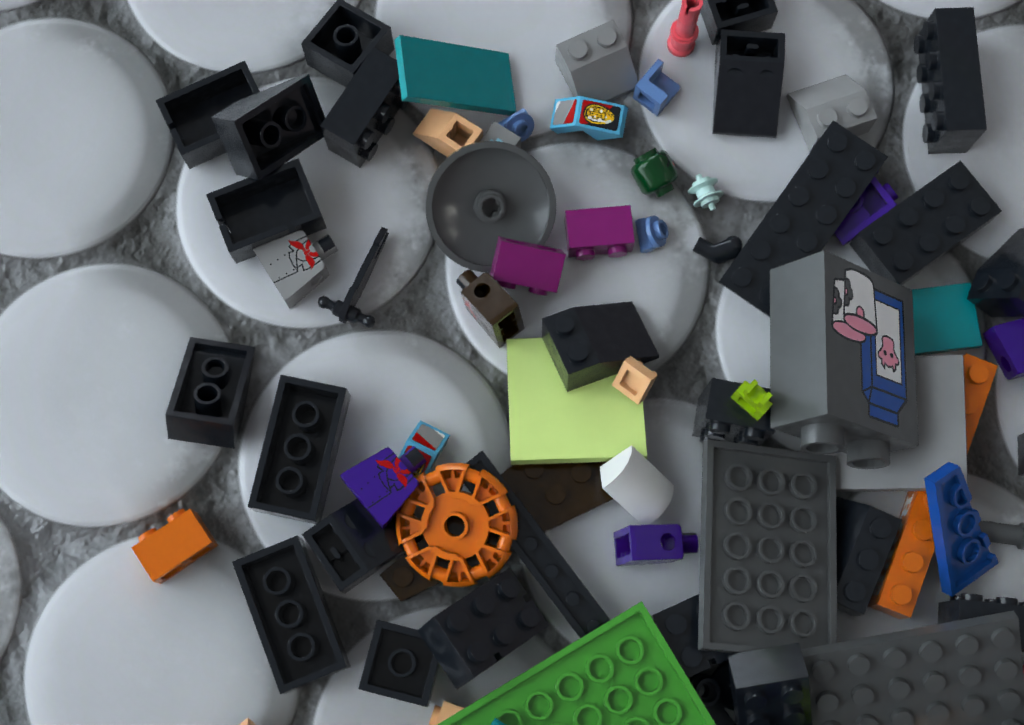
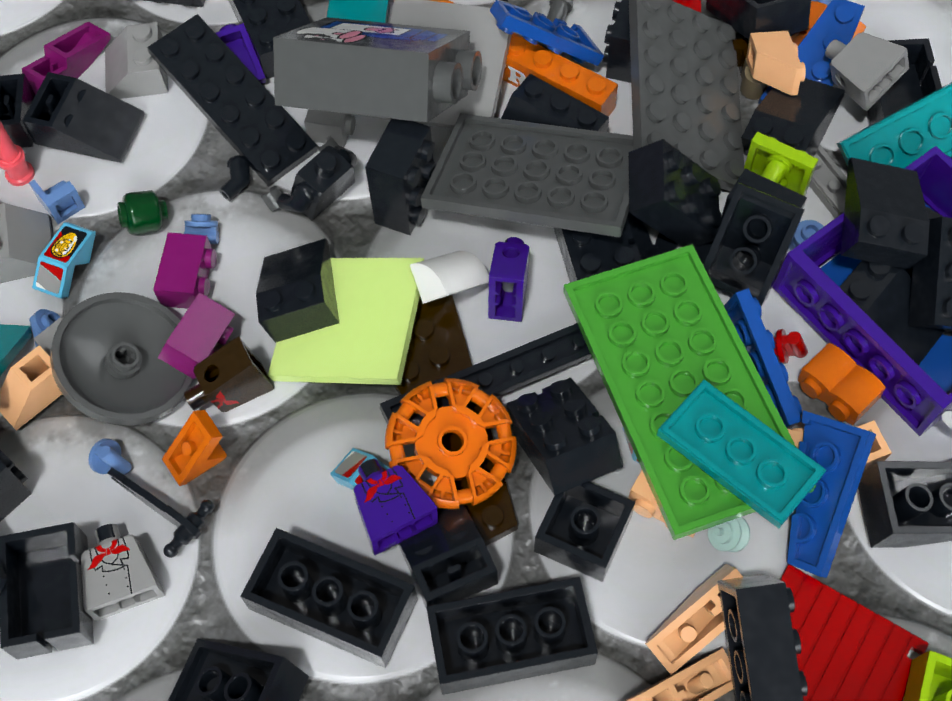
camera: 75 degrees left, 15 degrees down
light nougat tile [612,356,658,404] -> none
light aqua wheel [688,174,724,211] -> none
lime plate [730,379,773,421] -> none
none -> magenta slope [22,22,111,95]
none -> medium blue plate [88,438,132,475]
none -> orange slope [162,410,227,486]
none -> black torso [261,136,357,221]

